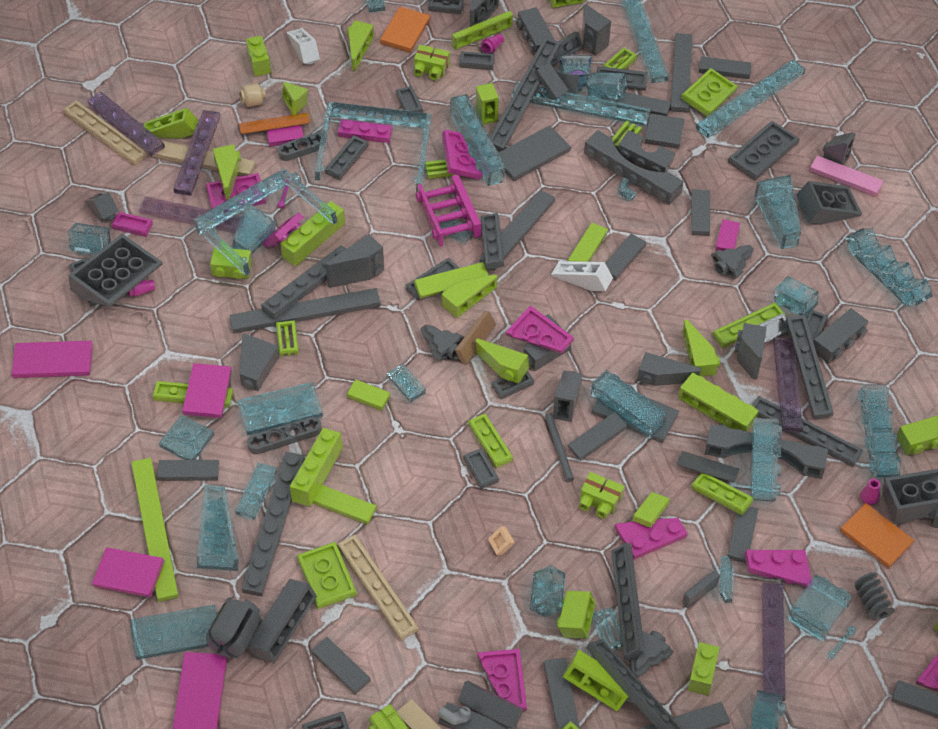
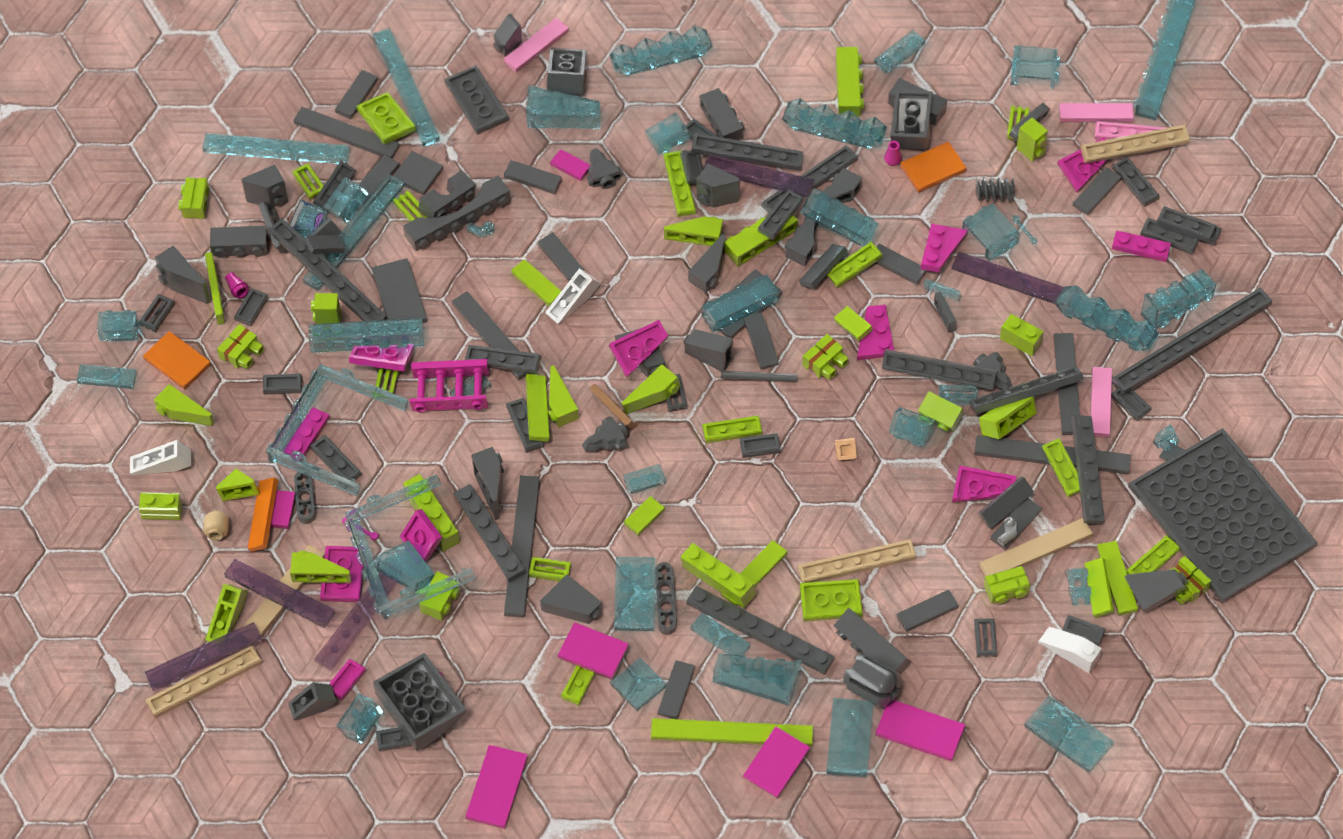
camera: 70 degrees left, 5 degrees up
none -> dark grey tile [758,189,804,240]

